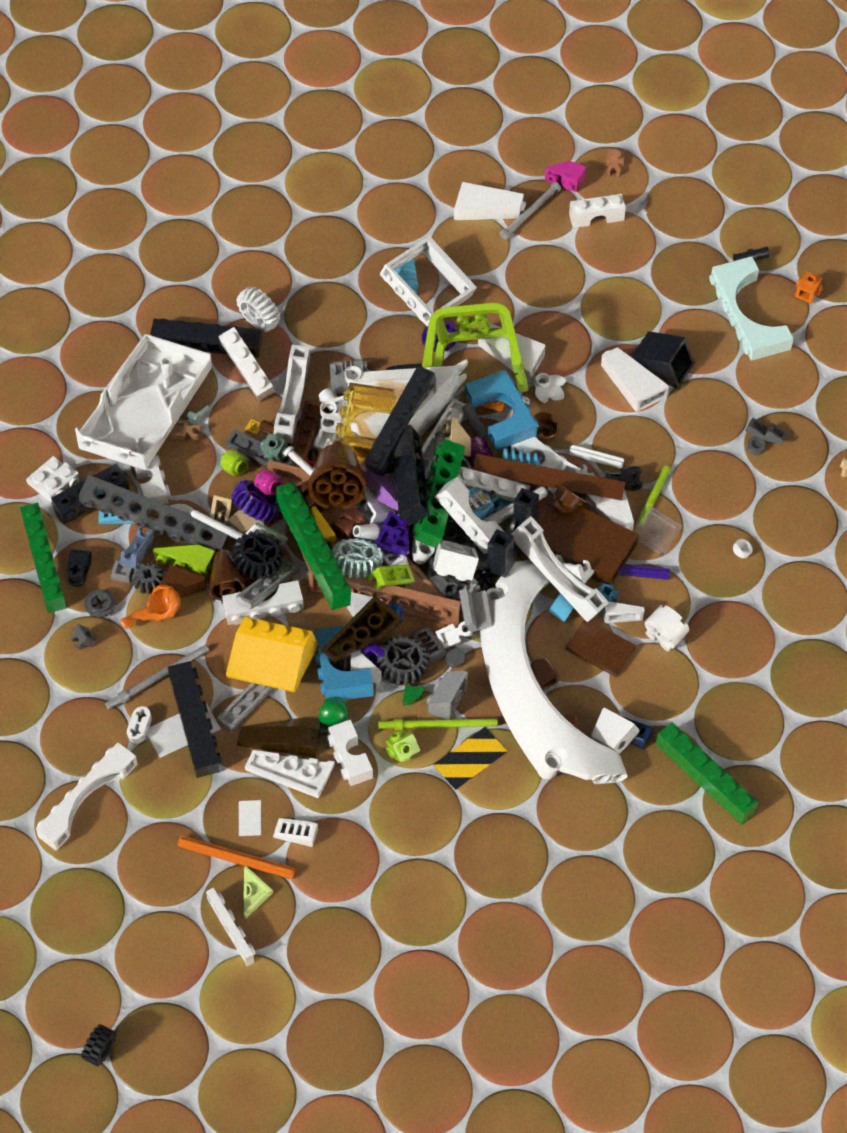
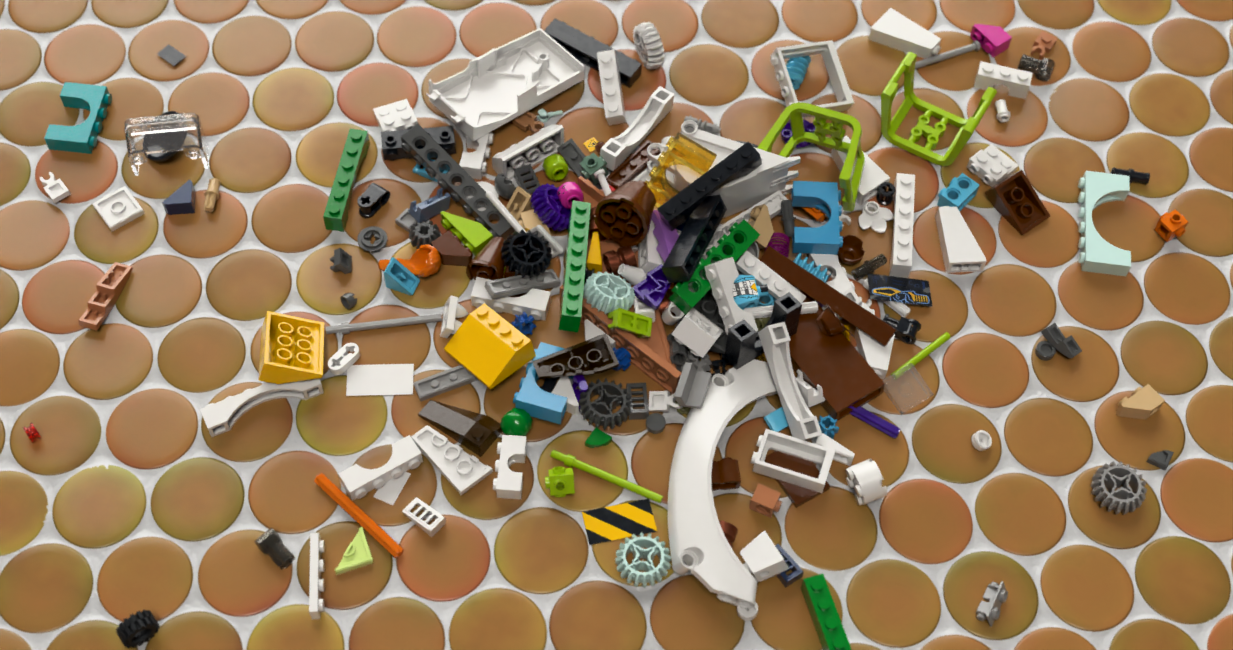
camera: 25 degrees right, 0 degrees up
black brick [168,661,222,778] -> none
light grey slope [426,671,468,720] -> none
black slope [631,331,695,389] -> none
none -> clear smoke piece [255,528,295,570]
none -> yellow slope [258,311,324,384]
none -> white arch [338,435,423,501]
none -> dark grey hinge [340,293,357,310]
none -> medium azure slope [384,257,420,296]
none -> white tile [440,295,468,338]
none -> white slope [492,124,564,180]
none -> dark grey hair [494,173,516,199]
none -> blue gear [511,312,536,335]
none -> dark grey slope [514,164,540,194]
none -> light aqua gear [615,532,671,588]
none -> white tile [737,601,758,621]
none -> nougat brick [749,483,782,518]
none -> white piece [751,429,835,493]
none -> clear smoke axle [851,254,887,281]
none -> black sticker [867,273,932,306]
none -> black bush [876,182,895,206]
none -> lime windscreen [881,52,997,166]
none -> white arch [889,173,915,278]
none -> medium azure brick [937,173,980,212]
none -> white plate [967,144,1019,187]
none -> light grey hinge [976,581,1008,627]
none -> reddish brown slope [985,170,1050,235]
none -> white pin [995,99,1011,122]
none -> clear smoke piece [1018,54,1055,81]

